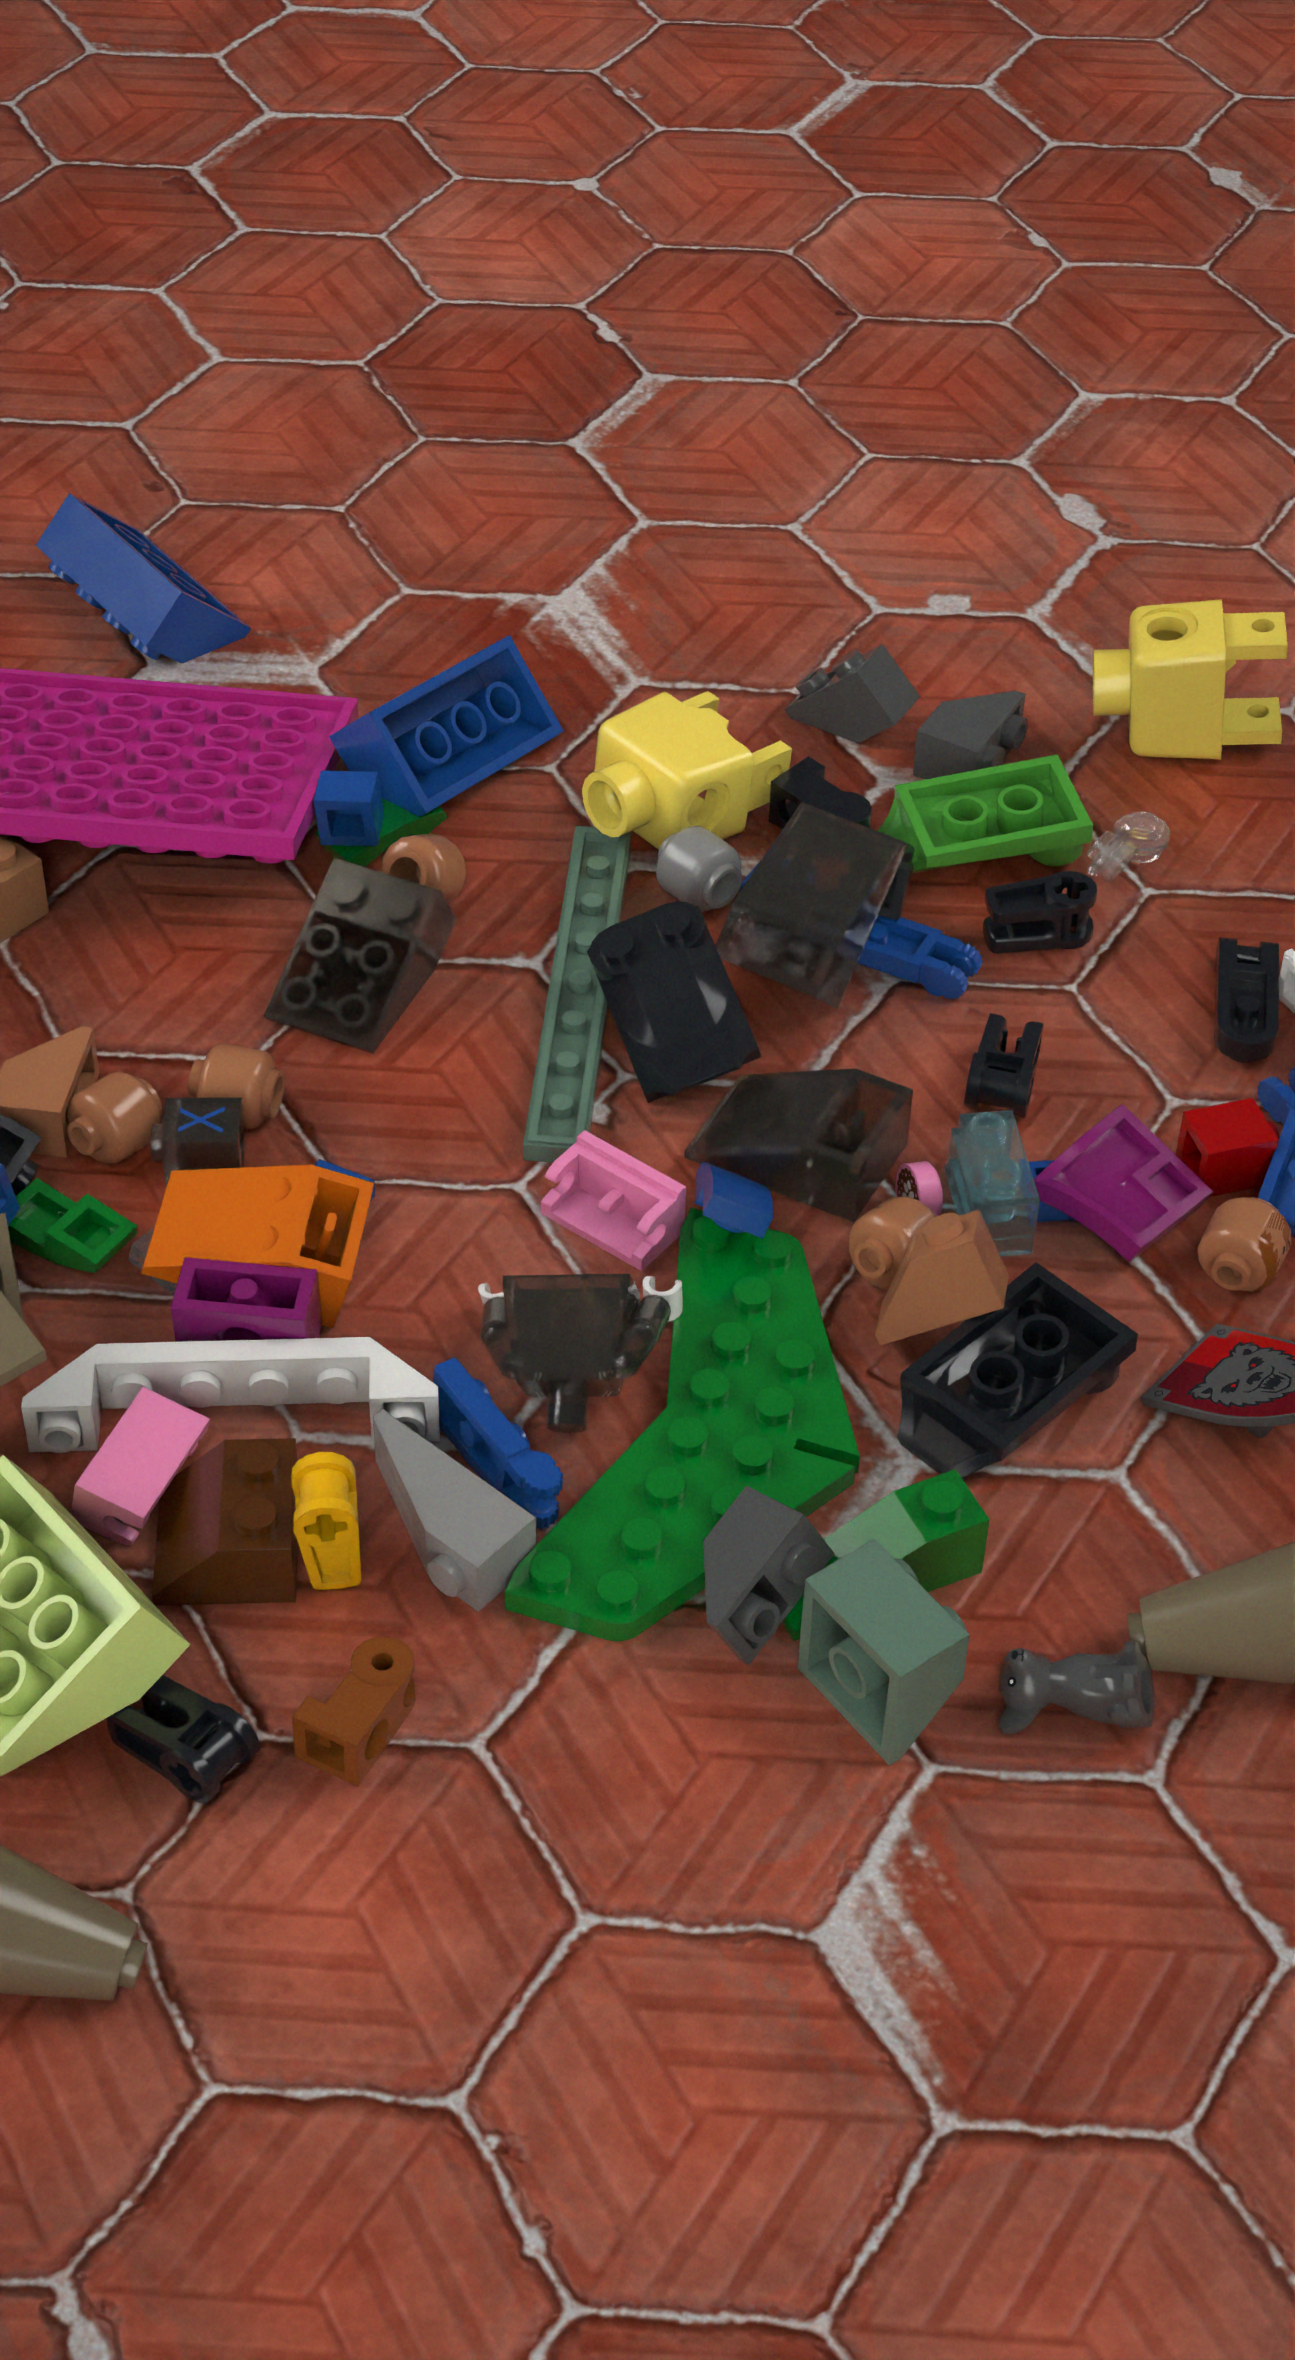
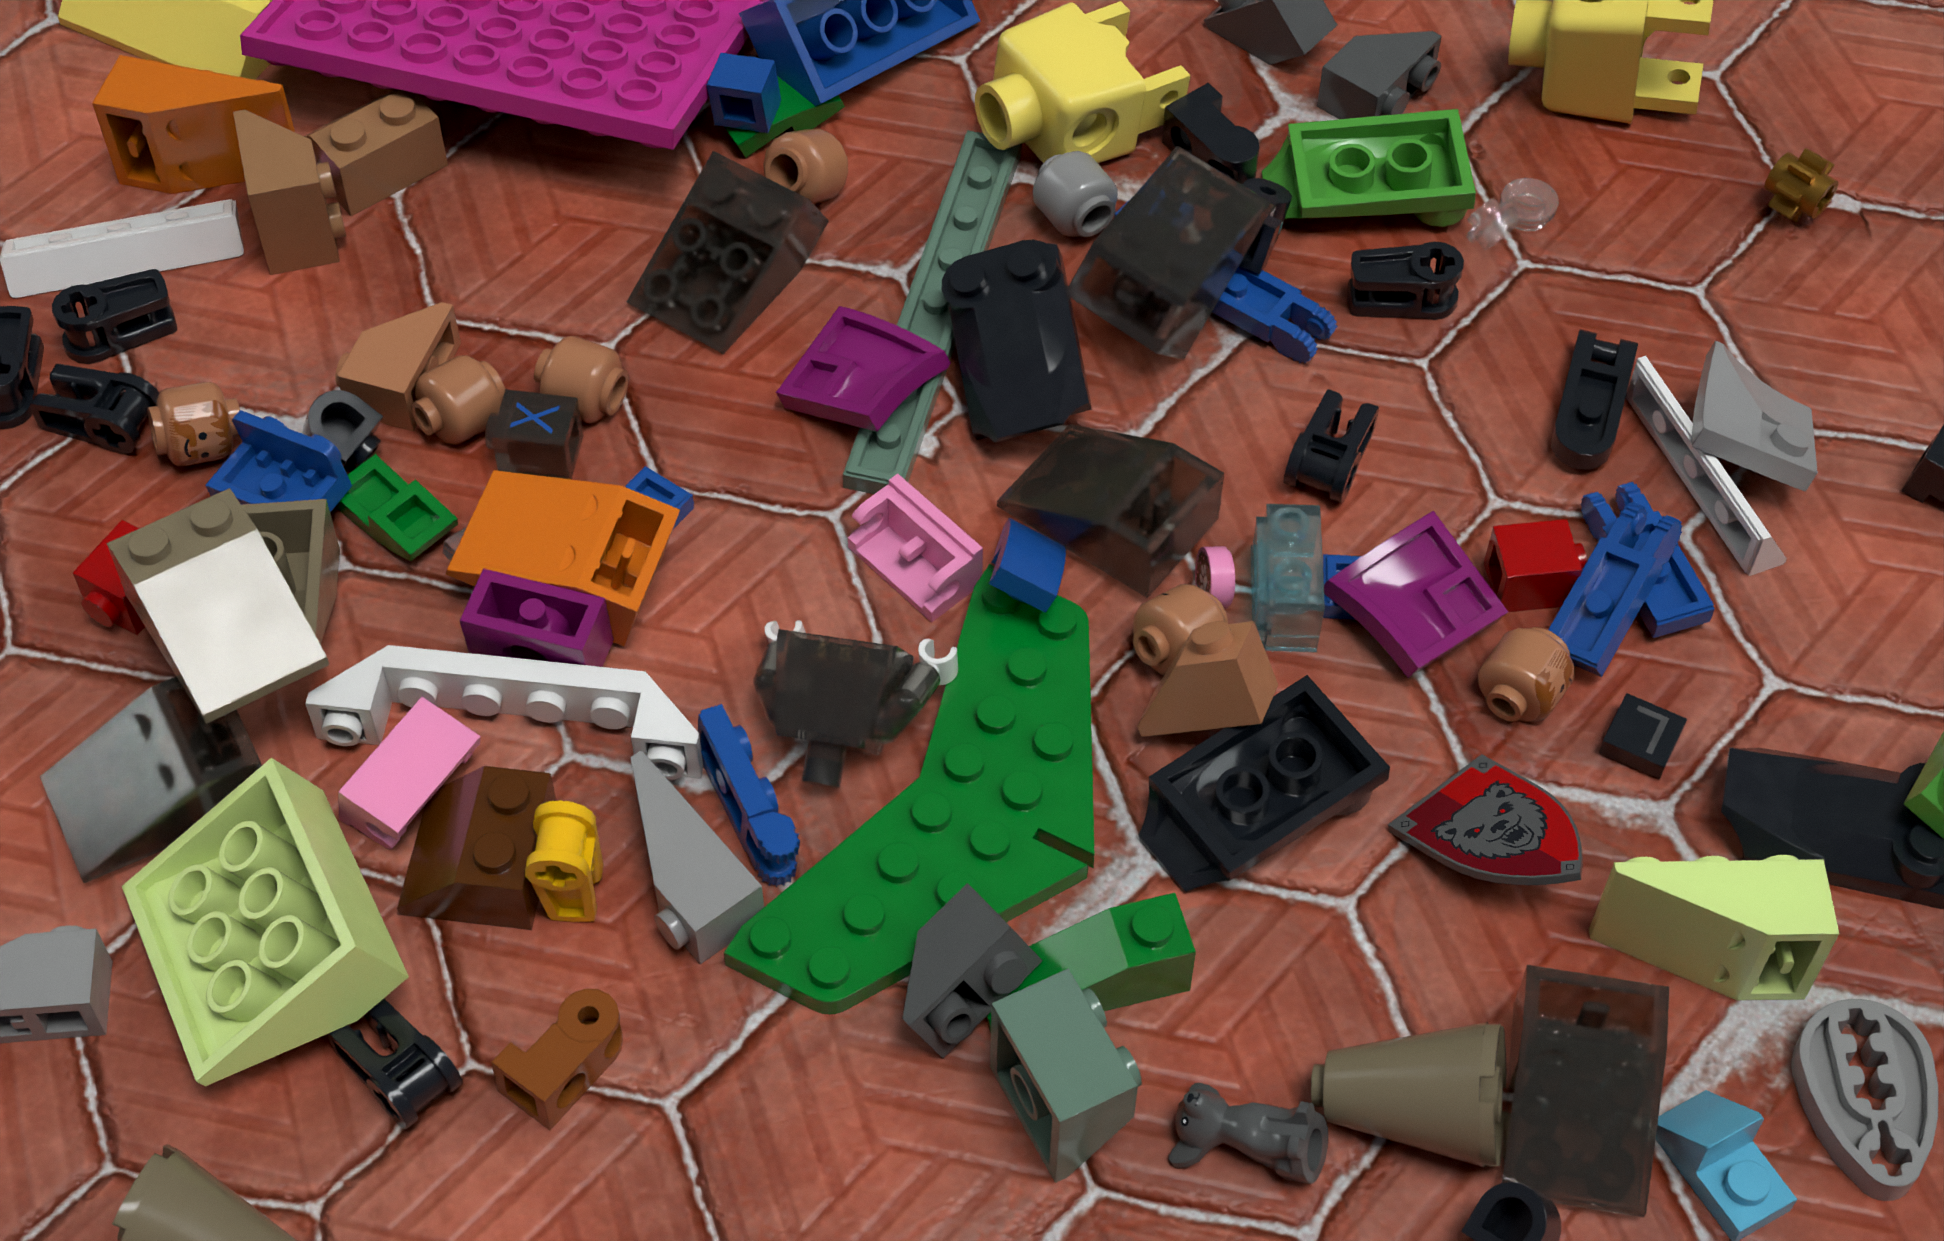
camera: 10 degrees right, 10 degrees up
none -> magenta plate [776,306,951,432]

